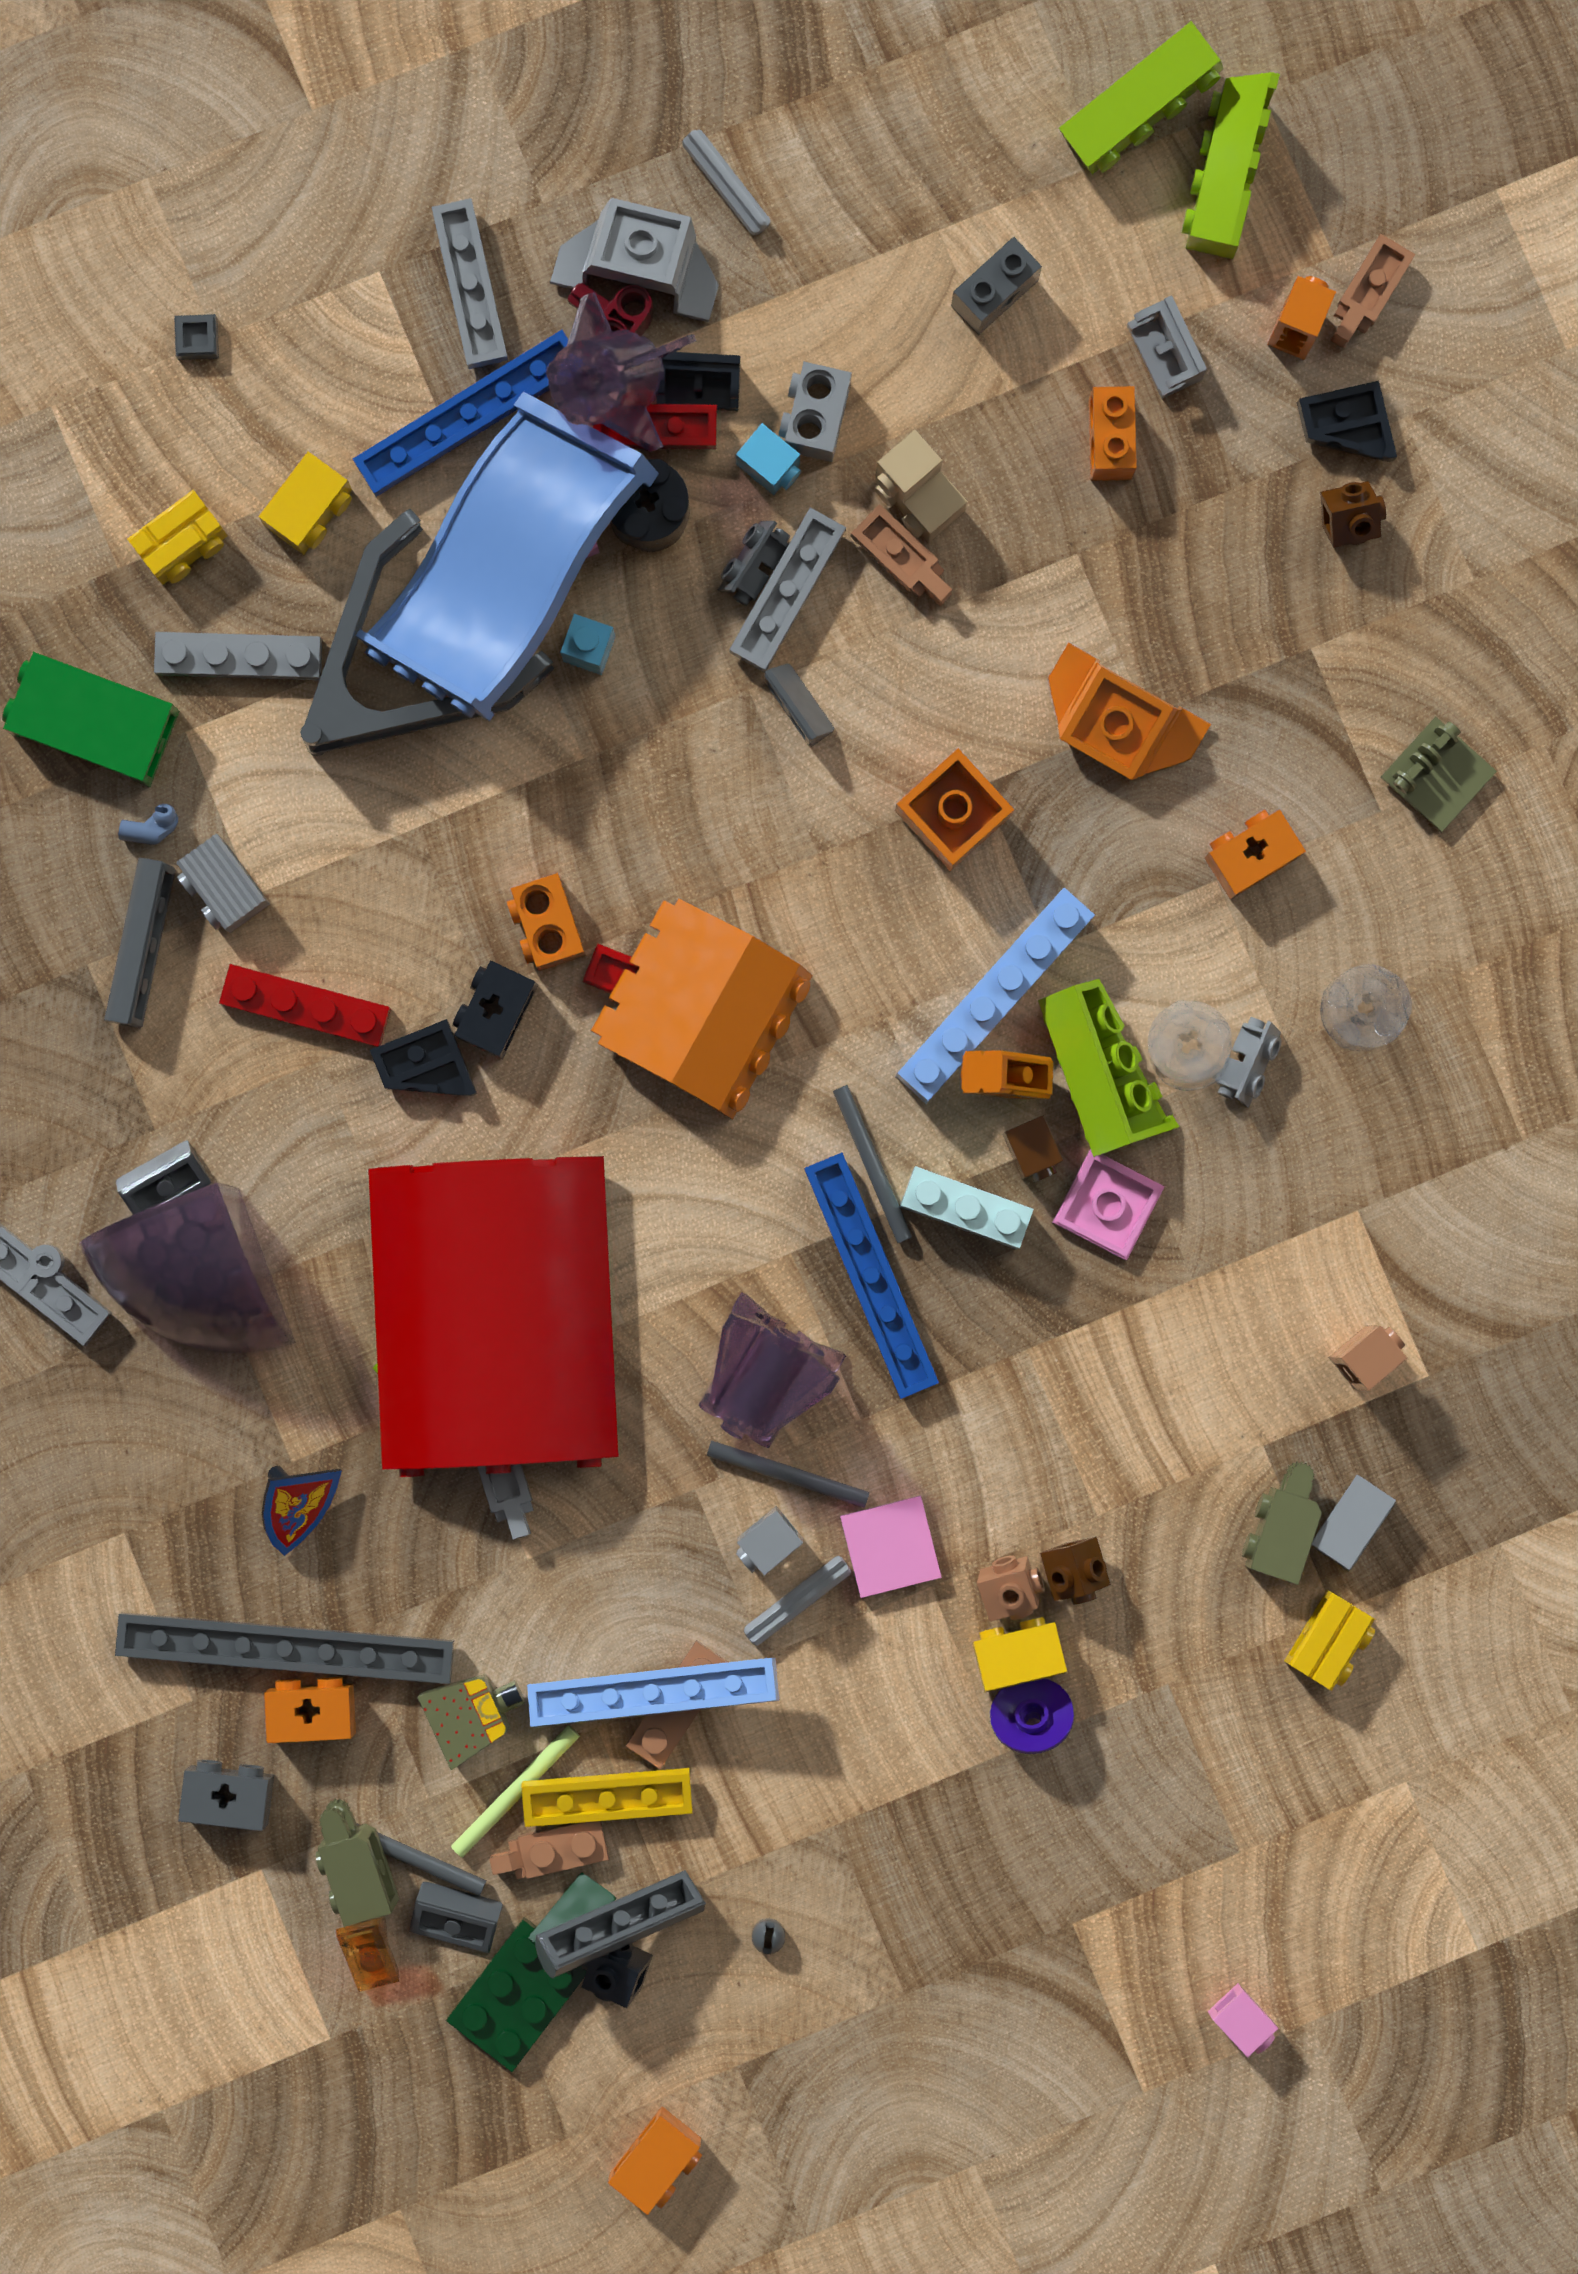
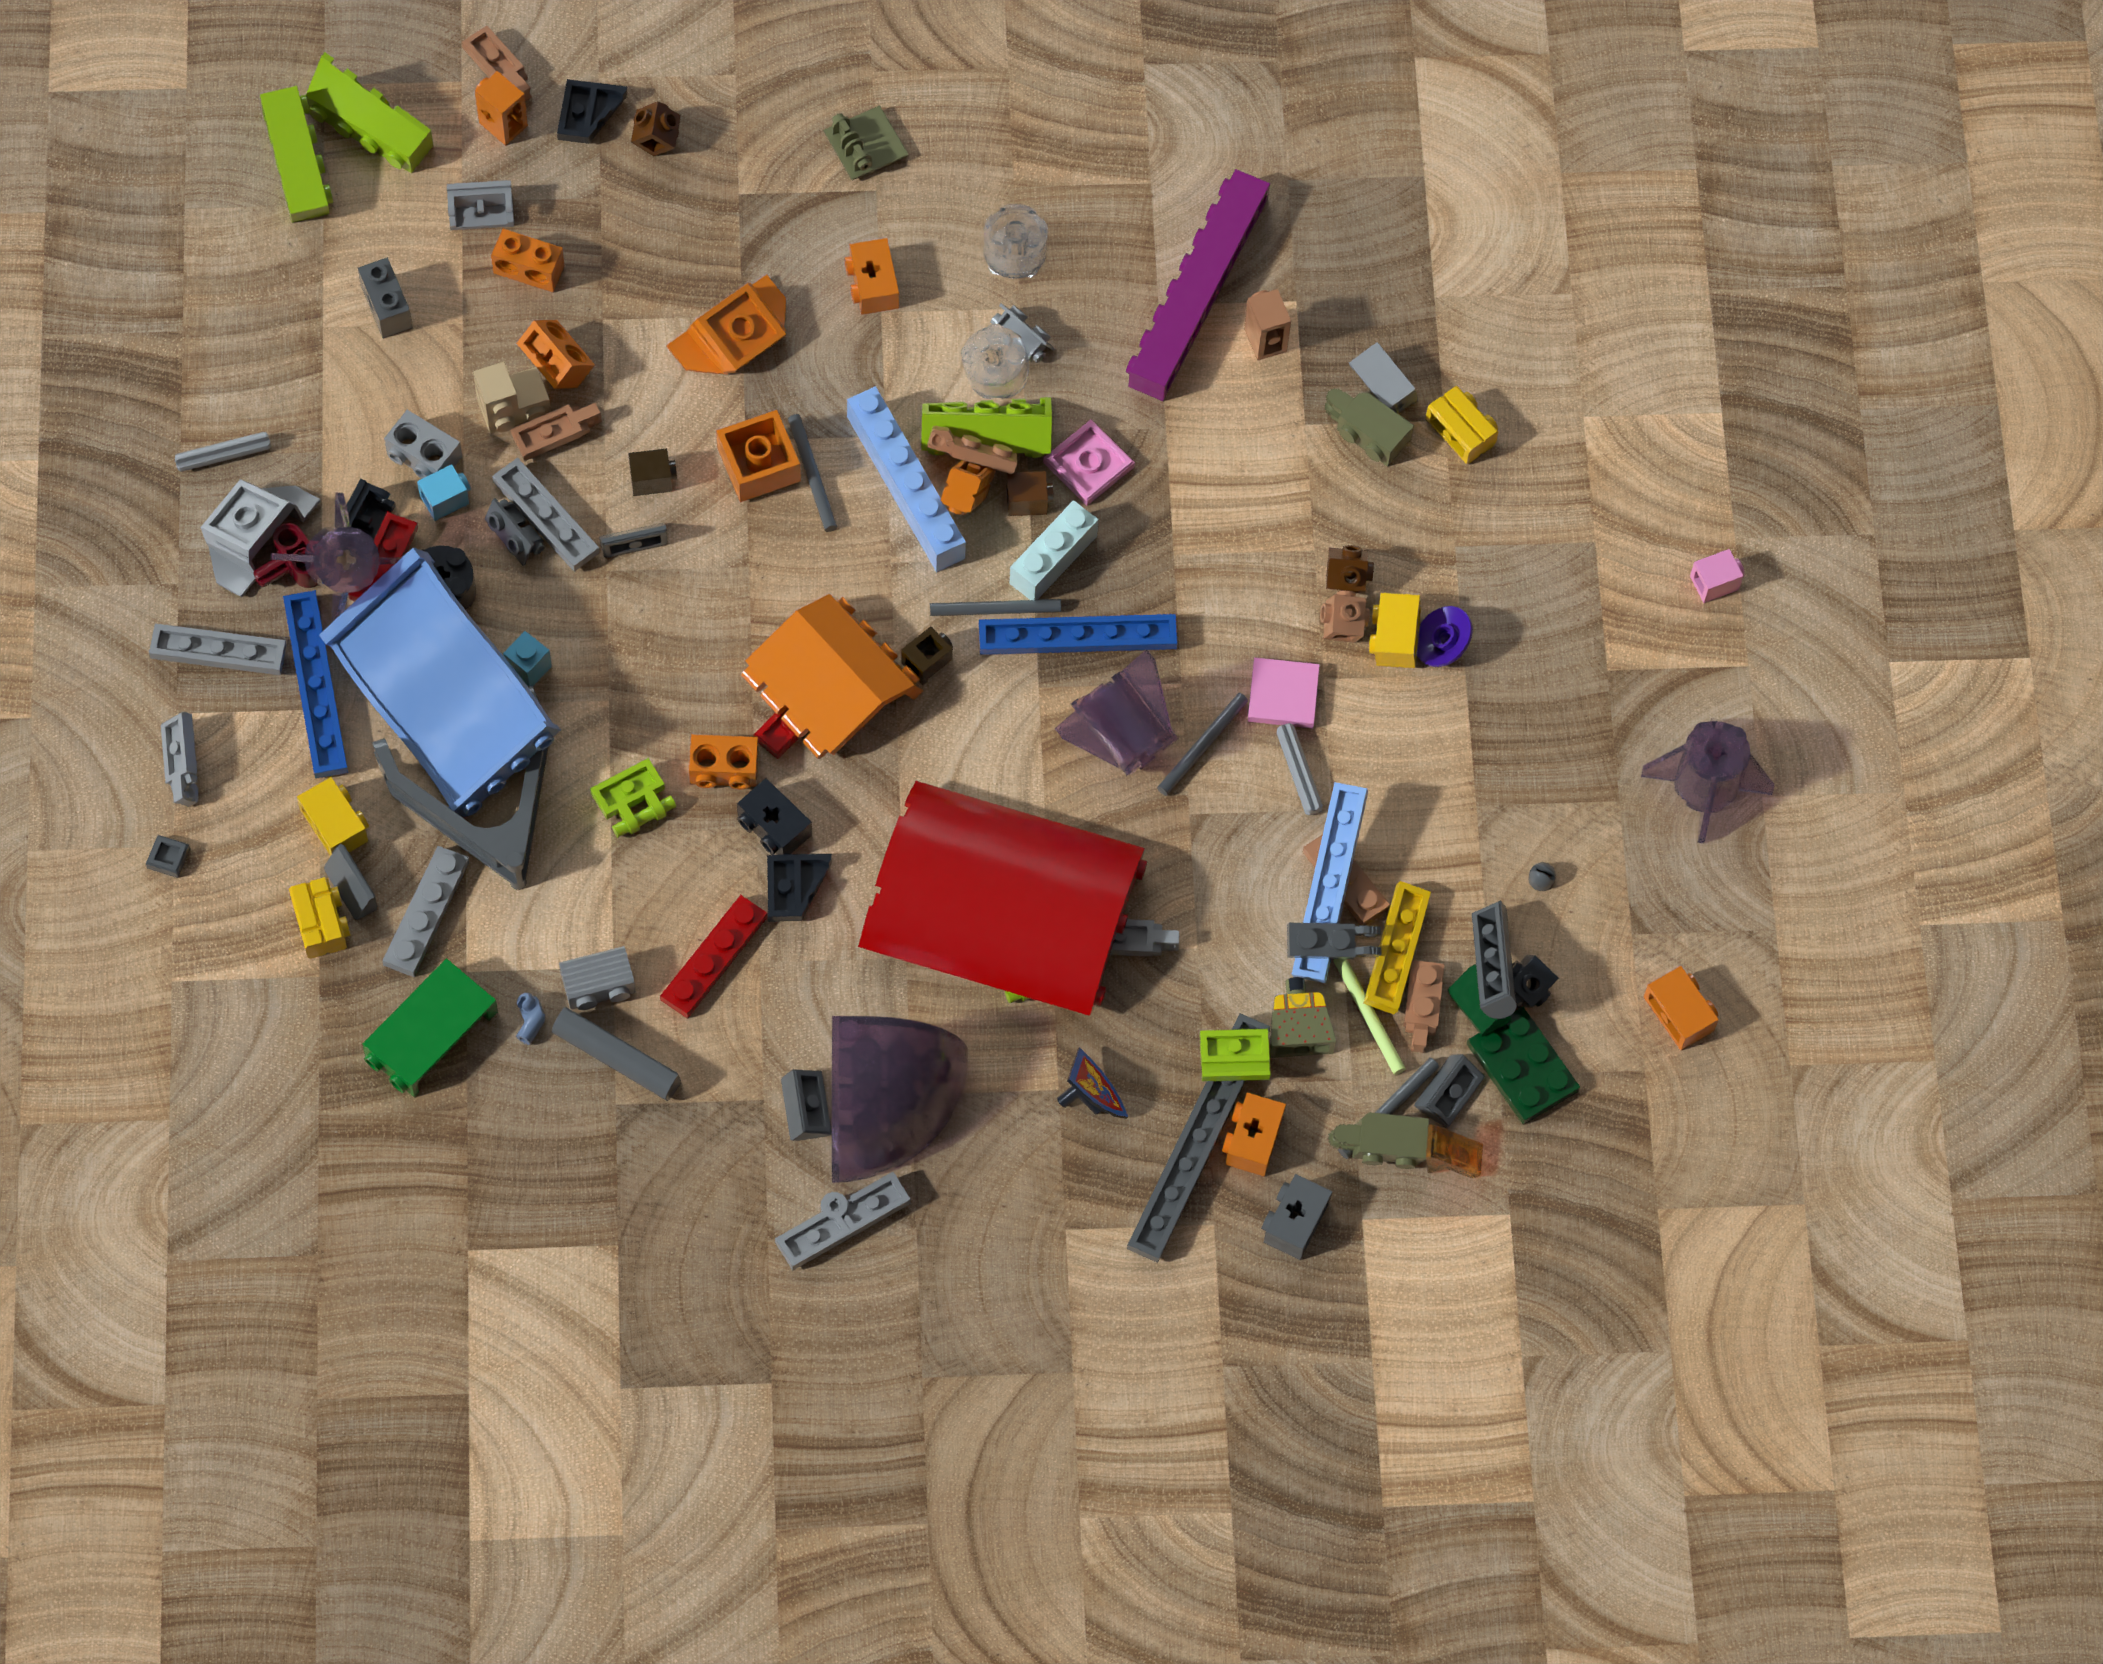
camera: 70 degrees left, 20 degrees down
light grey brick [736,1506,803,1575] -> none
none -> light grey hinge [161,712,199,807]
none -> dark grey slope [324,844,378,920]
none -> orange brick [516,320,595,389]
none -> lime plate [590,758,676,838]
none -> dark brown brick [628,448,677,496]
none -> dark grey bar [788,414,837,532]
none -> dark brown brick [901,626,953,686]
none -> nougat hinge [928,426,1017,474]
none -> magenta brick [1126,169,1270,401]
none -> lime plate [1199,1029,1271,1081]
none -> dark grey hinge [1287,922,1381,959]
none -> clear purple brick [1641,718,1774,844]

